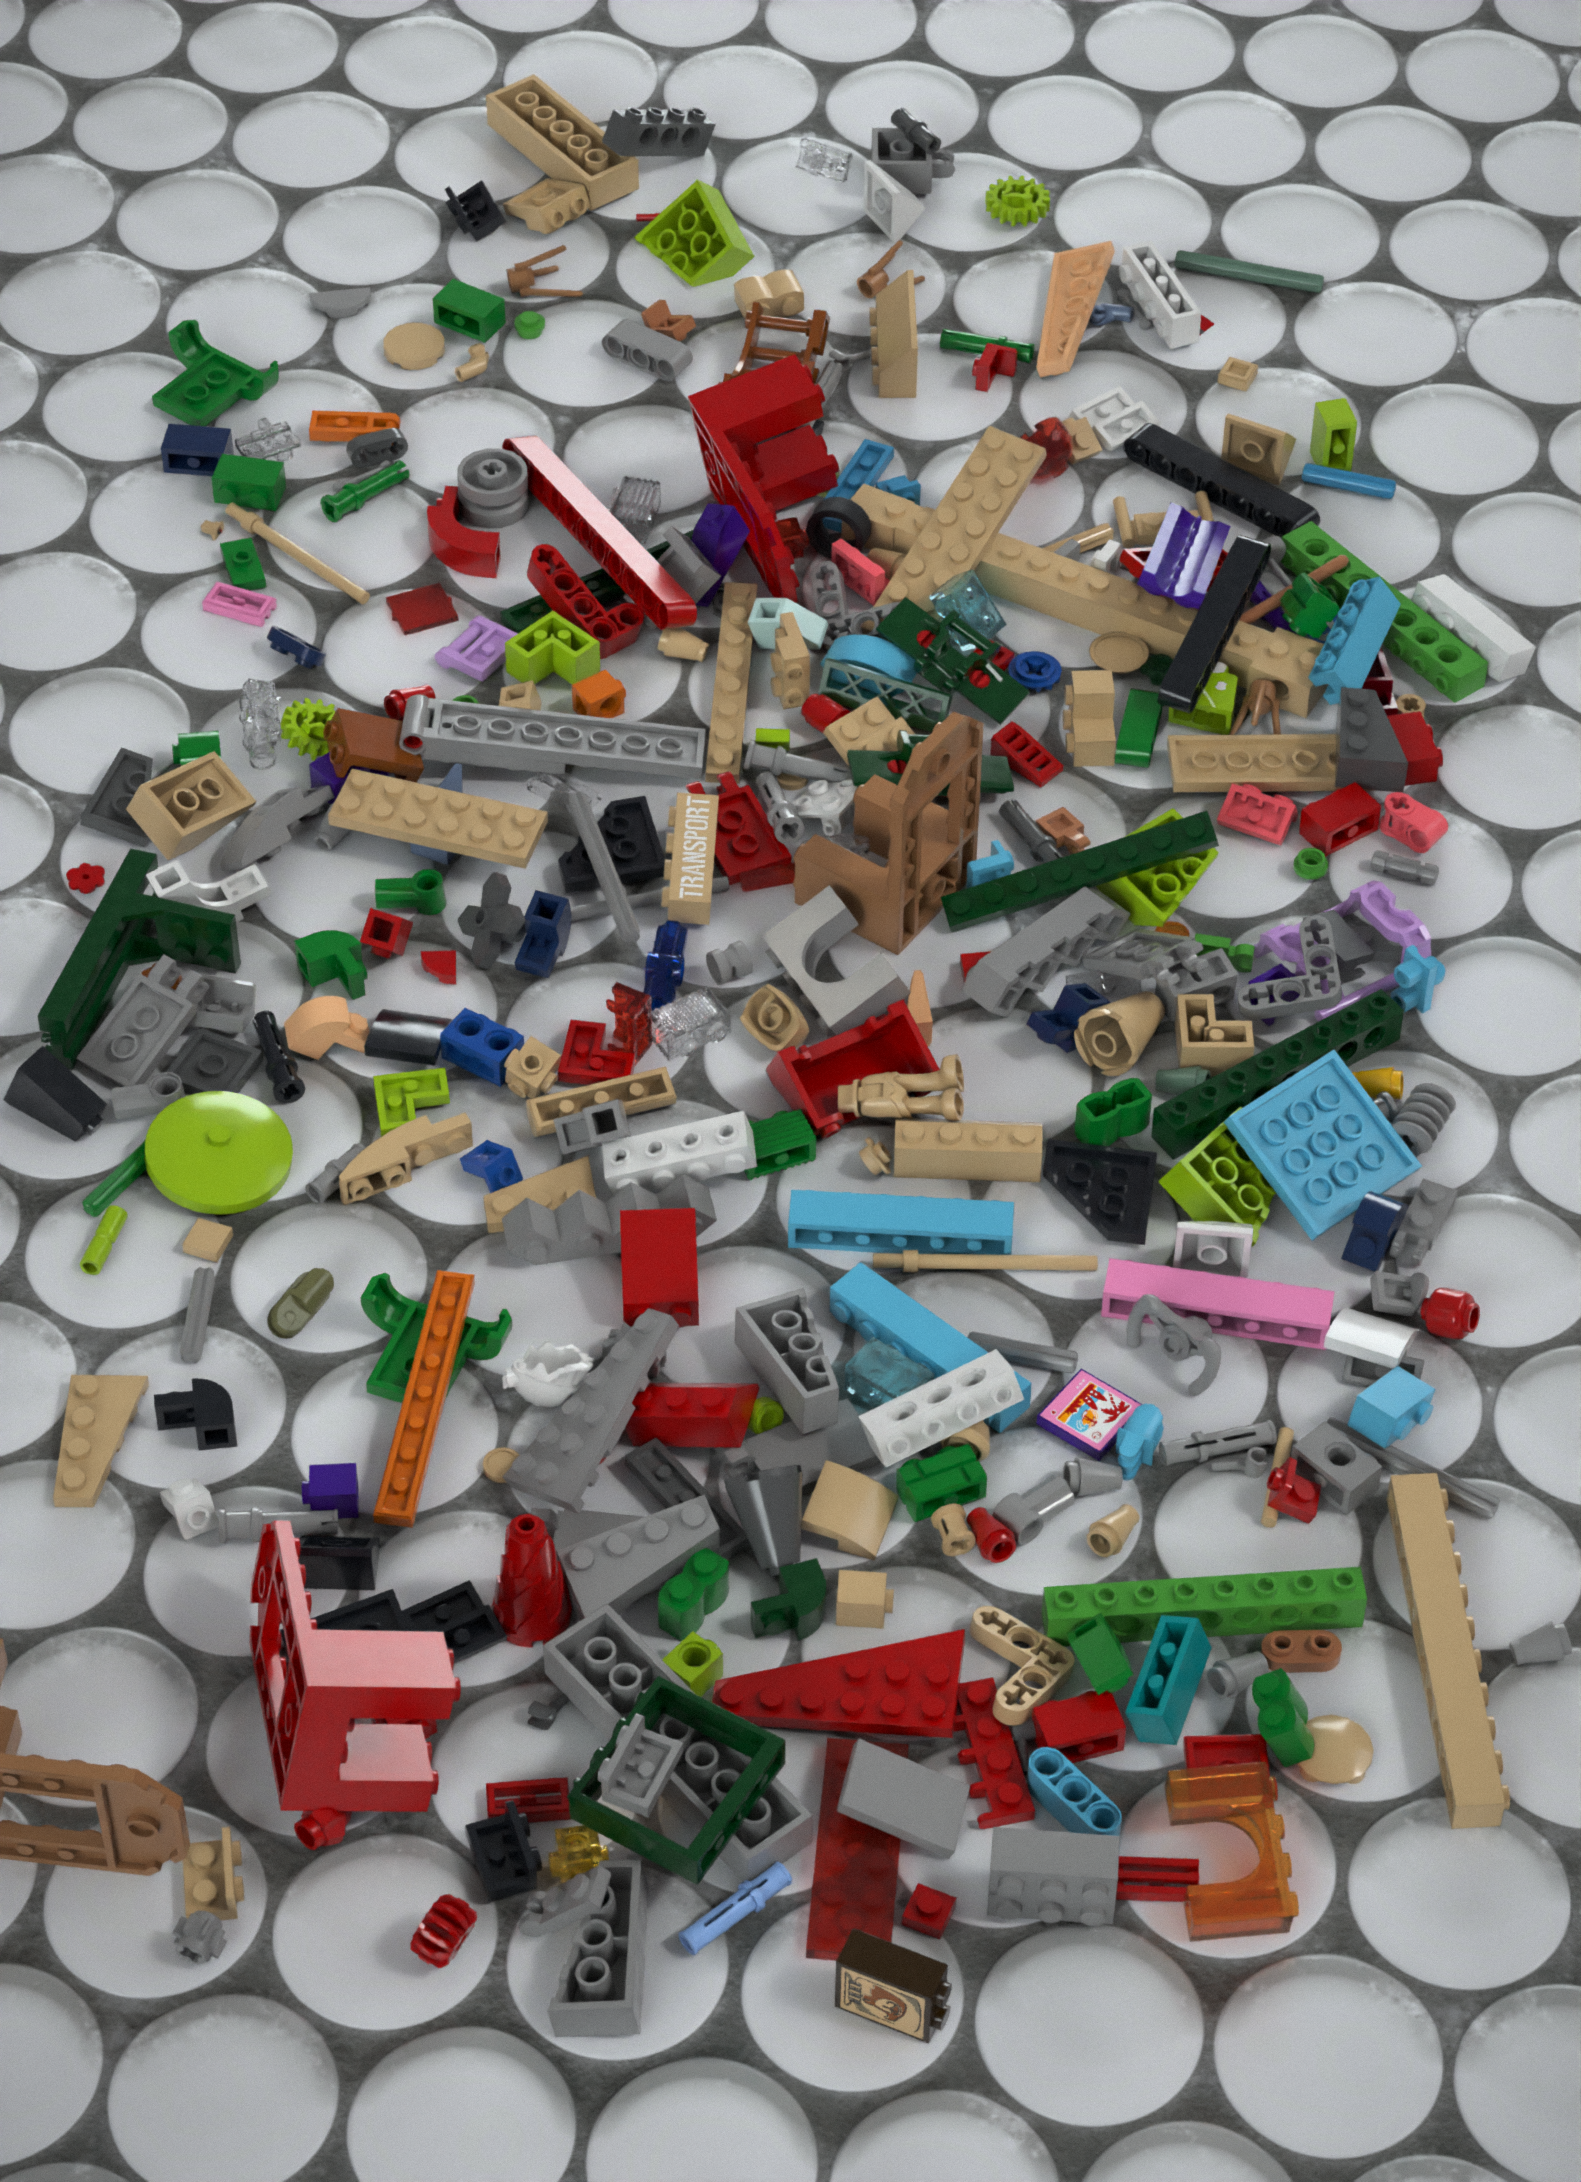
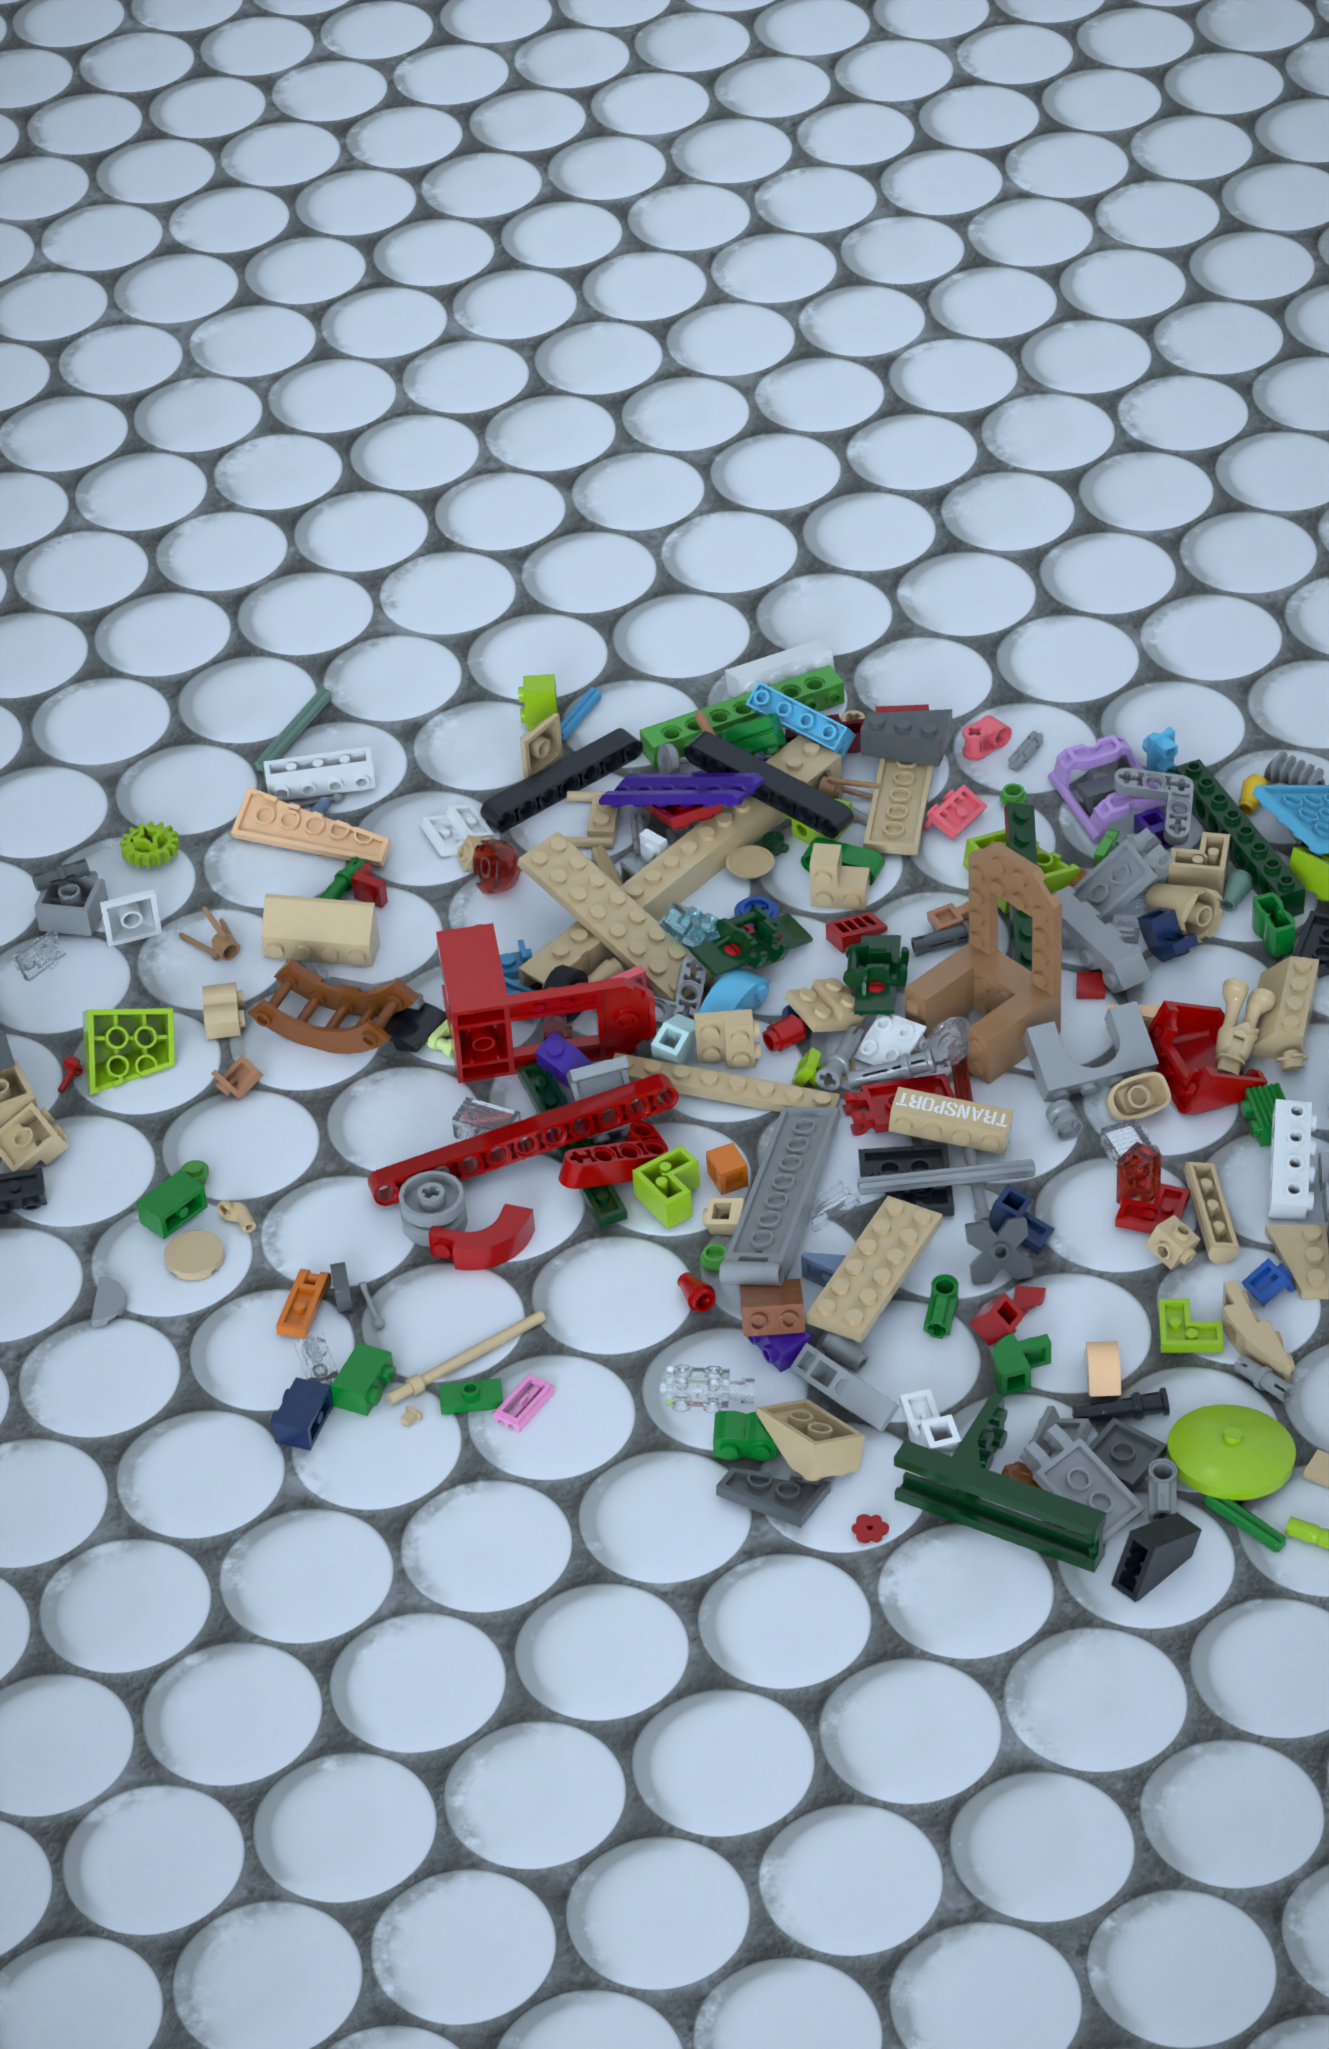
camera: 75 degrees left, 5 degrees down
green piece [152,320,279,426] -> none
dark blue plate [266,626,327,669] -> none
lime gear [279,698,336,761] -> none
green pin [320,460,410,523] -> none
black slope [364,1009,452,1066] -> none
clear red piece [386,583,459,636] -> none
lavender plate [435,615,518,682] -> none
blue brick [440,1008,524,1087] -> none
medium nougat plant [506,245,583,297] -> none
light grey brick [553,1099,631,1155] -> none
light grey beam [602,319,693,382] -> none
clear blue piece [641,920,688,1018] -> none
tan cone [657,627,709,662] -> none
dark green fence [818,658,953,732] -> none
tan tile [1217,357,1258,391] -> none
red brick [1299,782,1381,857] -> none

